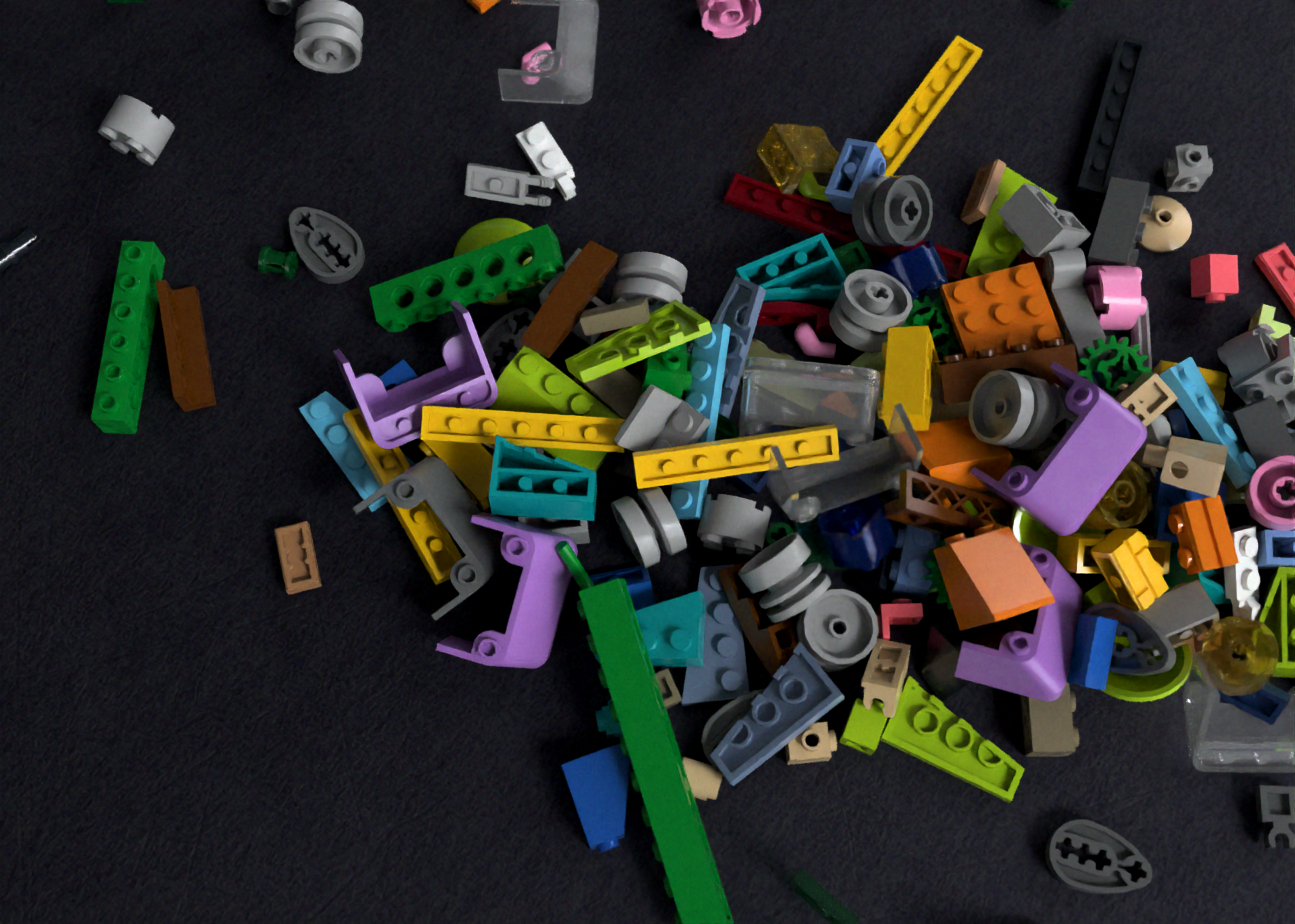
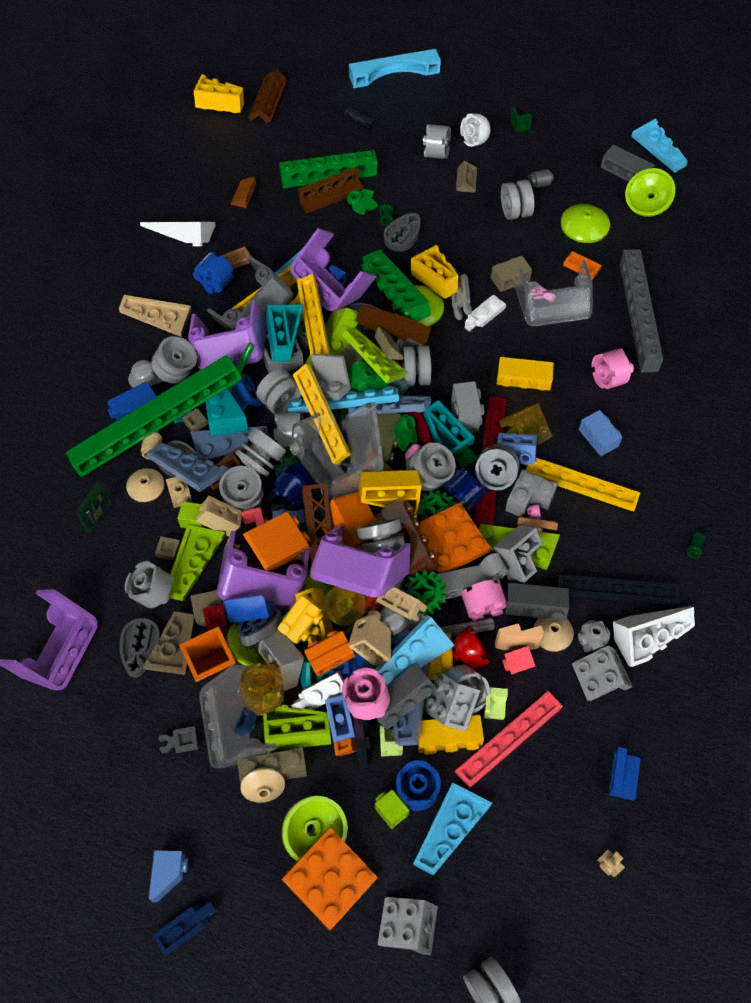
camera: 75 degrees right, 10 degrees down
none -> tan wing [119,295,191,337]
none -> light grey brick [125,561,173,608]
none -> tan dish [126,468,165,502]
none -> light grey piece [128,360,163,388]
none -> white wedge [140,222,215,246]
none -> dark tan wing [143,611,194,675]
none -> light grey wheel [151,337,198,383]
none -> dark tan plate [155,537,181,561]
none -> orange slope [179,626,236,682]
none -> blue brick [193,252,234,294]
none -> dark red slope [203,604,229,643]
none -> dark orange slope [231,177,256,208]
none -> green plate [347,189,378,215]
none -> green plate [393,414,417,451]
none -> yellow wedge [411,245,458,299]
none -> light grey brick [451,382,484,433]
none -> red cylinder [452,626,490,669]
none -> dark tan slope [456,161,477,192]
none -> white cylinder [460,113,490,146]
none -> dark tan brick [491,256,532,292]
none -> light nougat slope [495,624,544,651]
none -> yellow brick [496,357,554,390]
none -> light grey brick [505,470,558,517]
none -> bright pink hinge [526,504,541,520]
none -> light grey bracket [572,646,632,701]
none -> medium blue brick [579,410,622,456]
none -> white wedge [613,606,695,667]

